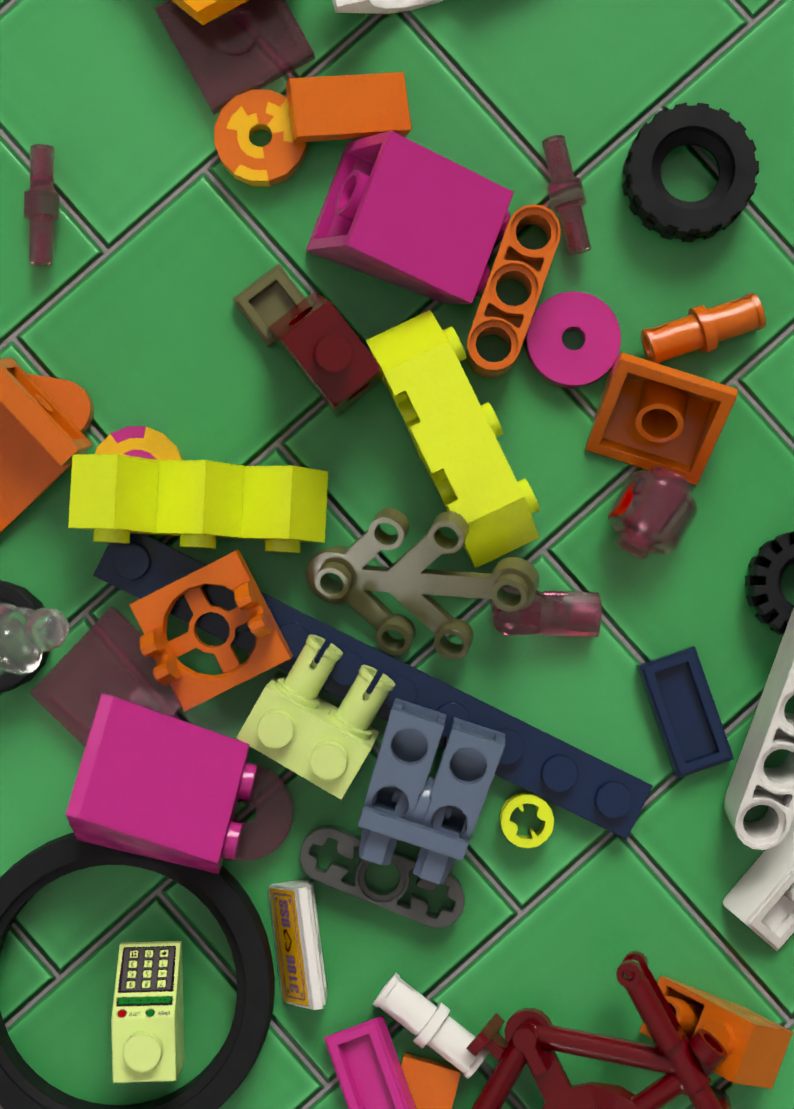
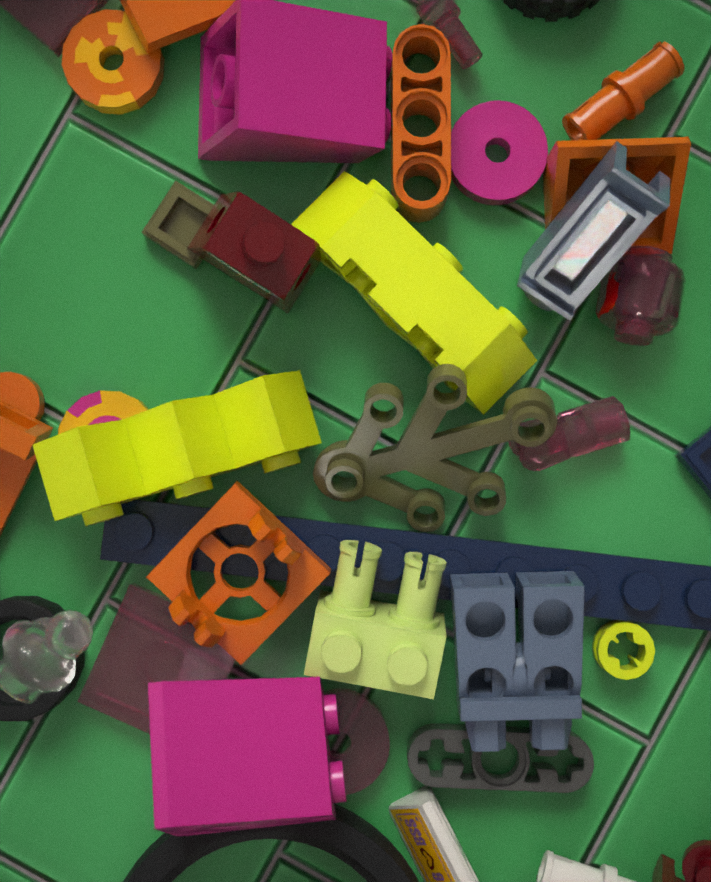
camera: 20 degrees left, 0 degrees up
none -> sand blue window [517,141,670,321]

